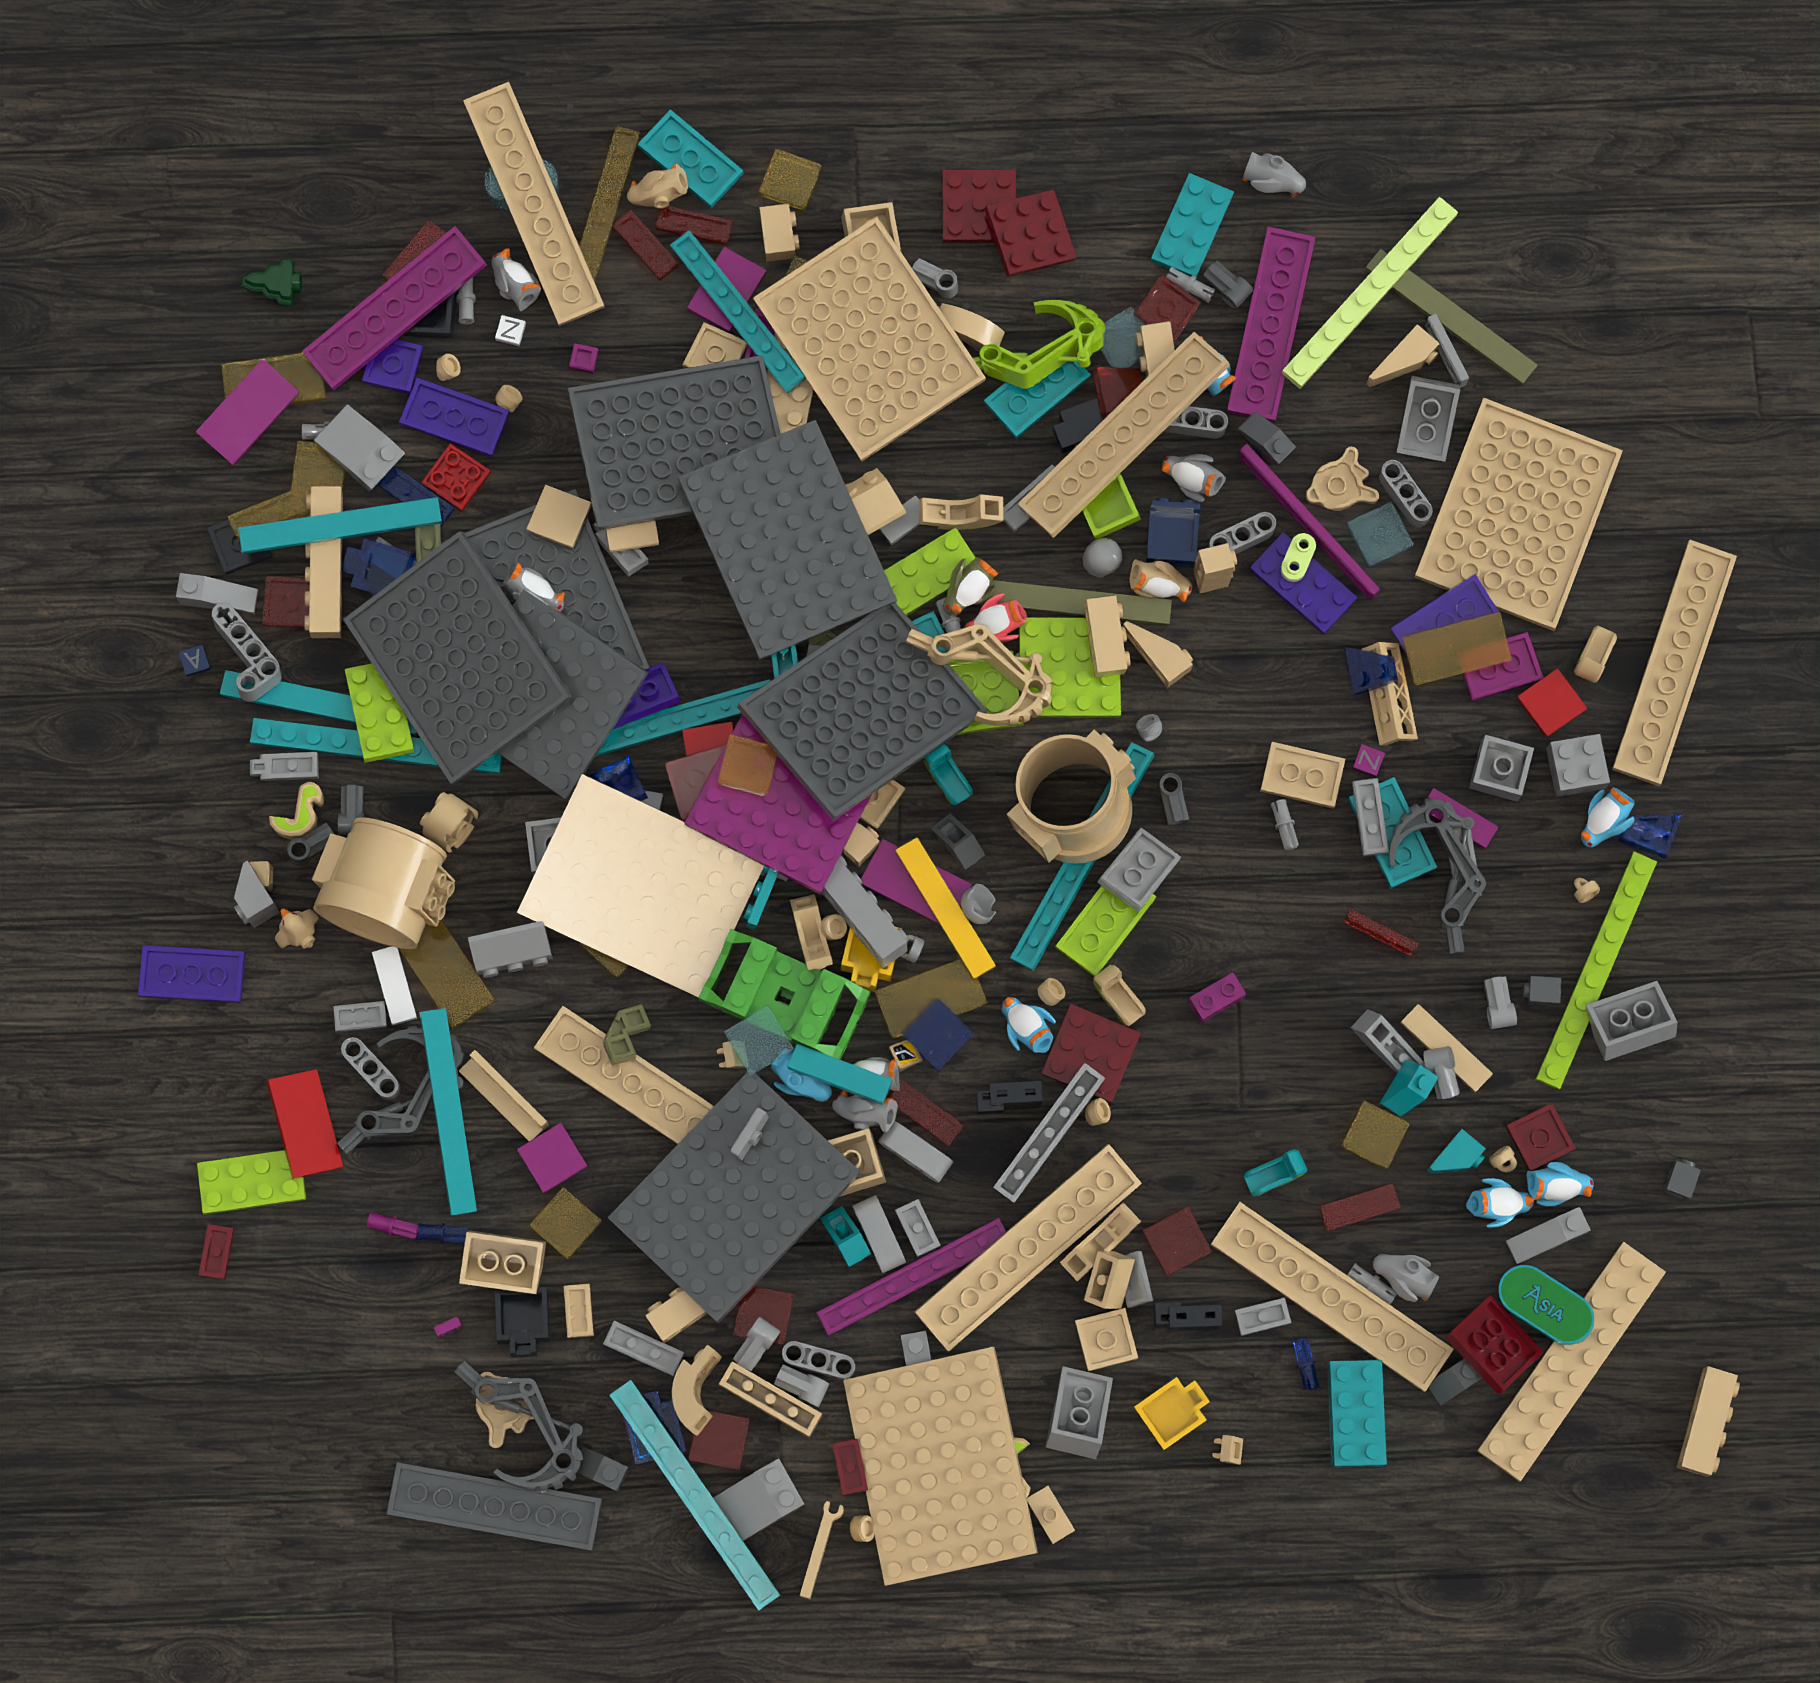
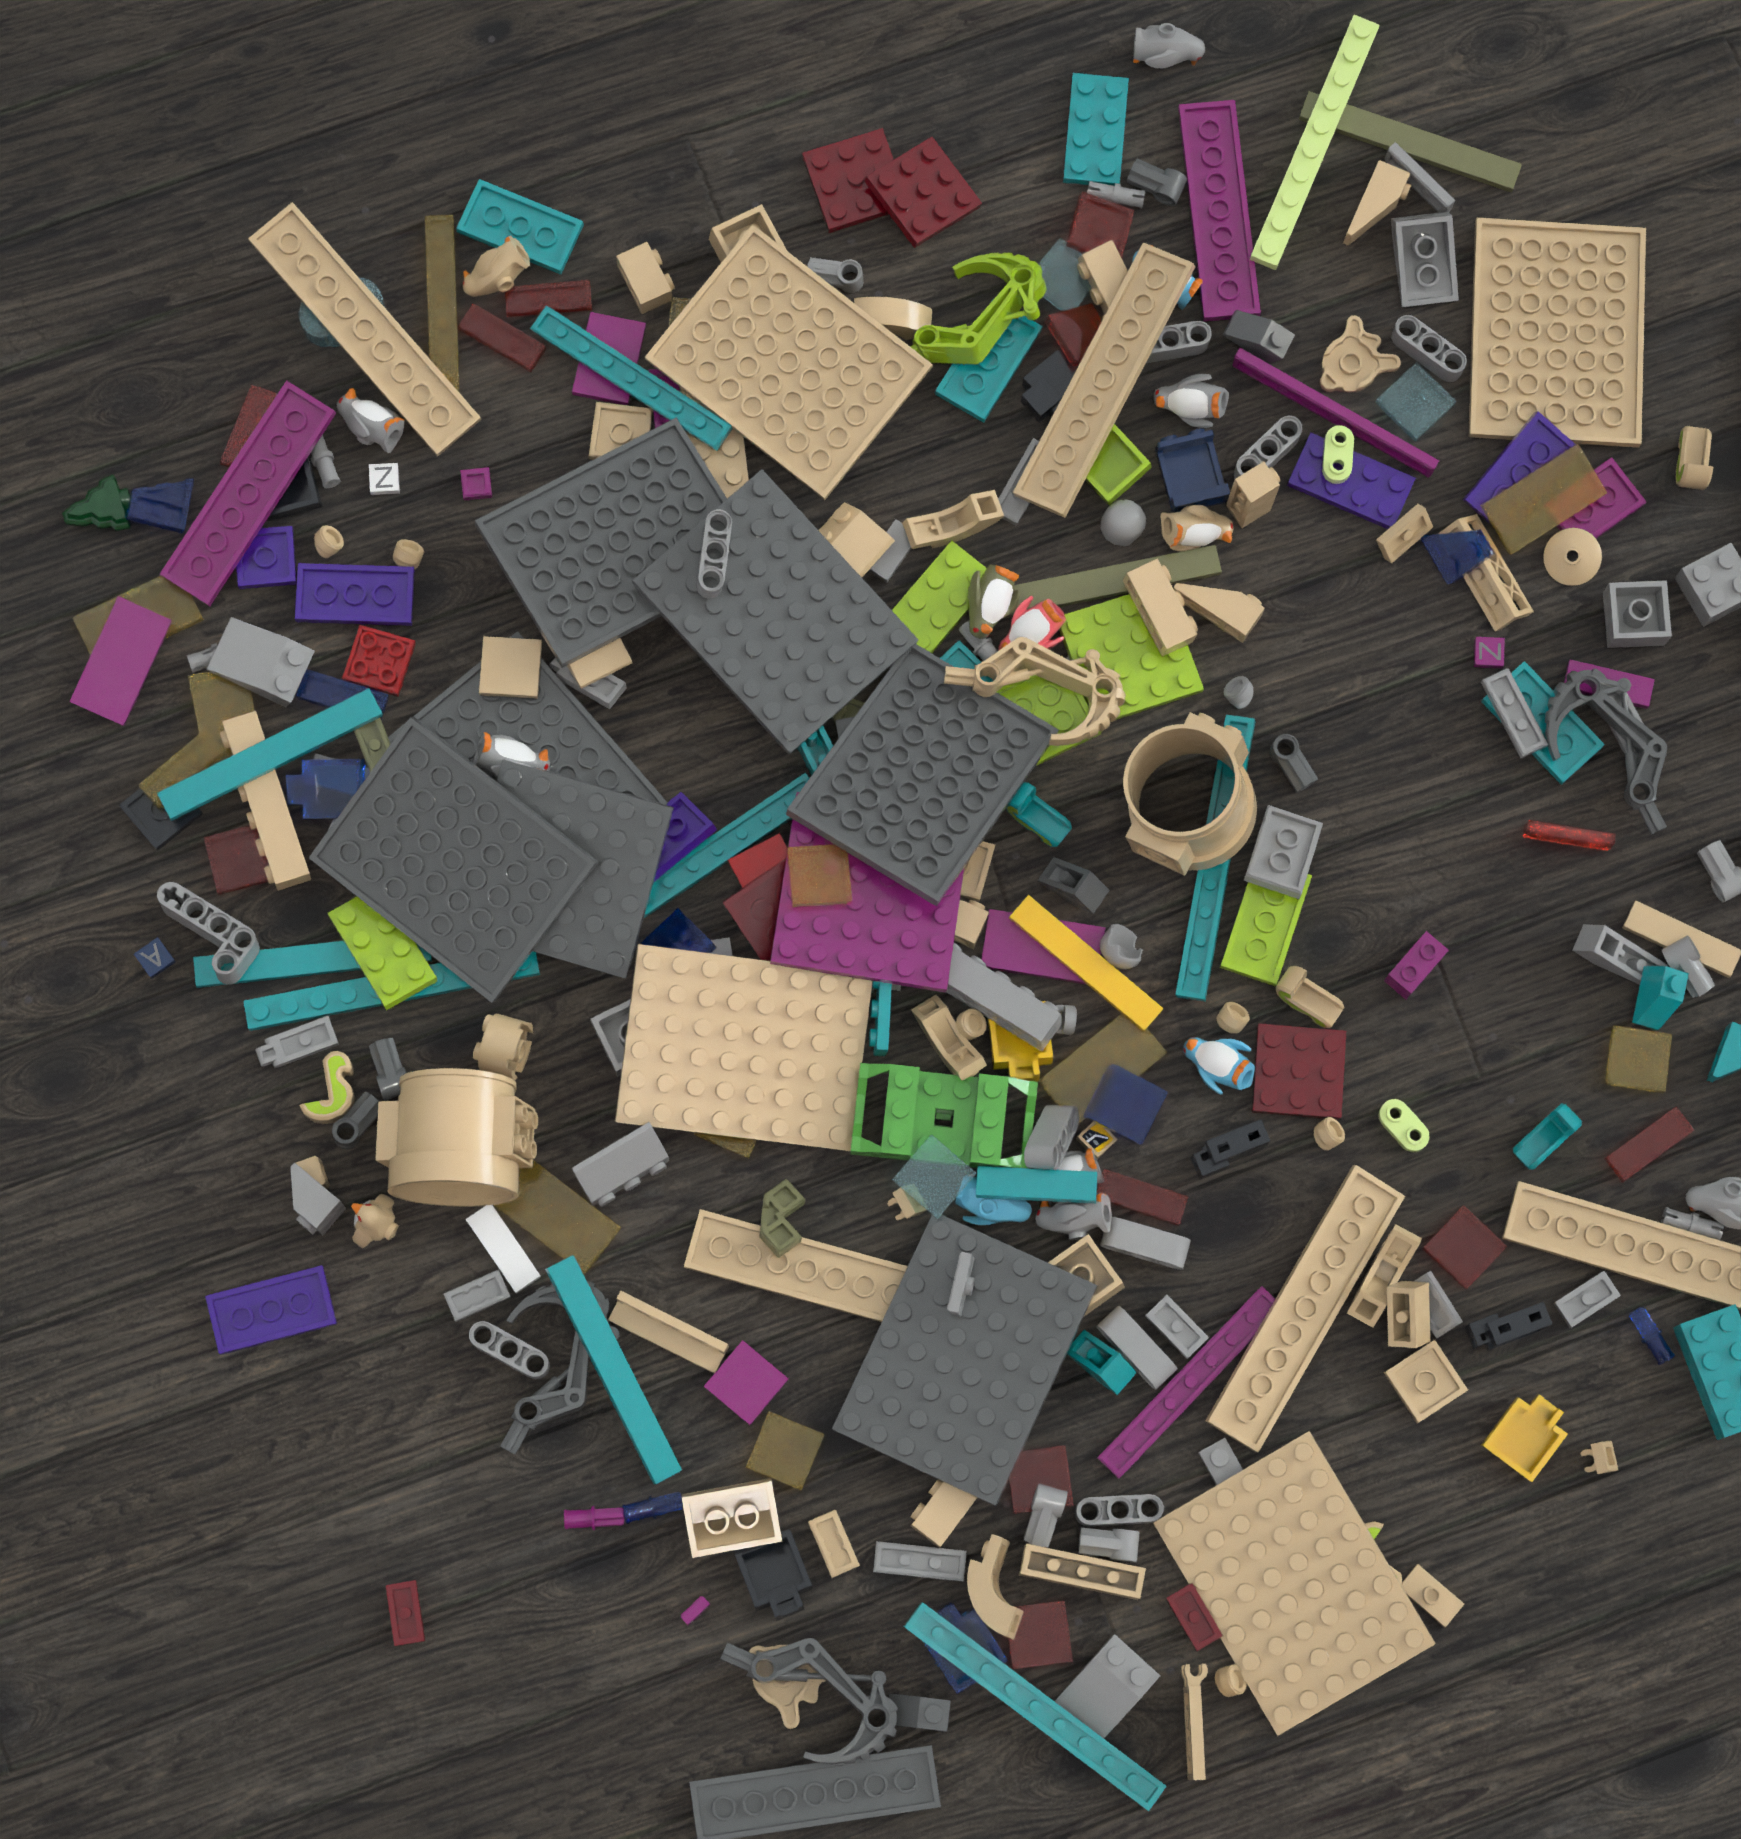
camera: 20 degrees left, 0 degrees up
light grey slope [176,573,258,614] -> none
lime plate [197,1150,306,1215] -> none
red tile [266,1069,343,1180] -> none
clear yellow tile [759,149,822,211] -> none
light grey brick [993,1063,1105,1203] -> none
light grey slope [1045,1366,1113,1459] -> none
tan plate [1260,742,1345,809] -> none
light grey axle [1271,799,1299,850] -> none
red tile [1517,669,1587,738] -> none
none -> clear blue wing [126,478,194,534]
none -> light grey beam [696,509,732,599]
none -> light grey beam [1024,1105,1079,1169]
none -> tan plate [1376,504,1433,563]
none -> yellowish green plate [1378,1099,1429,1152]
none -> tan dish [1544,528,1602,586]

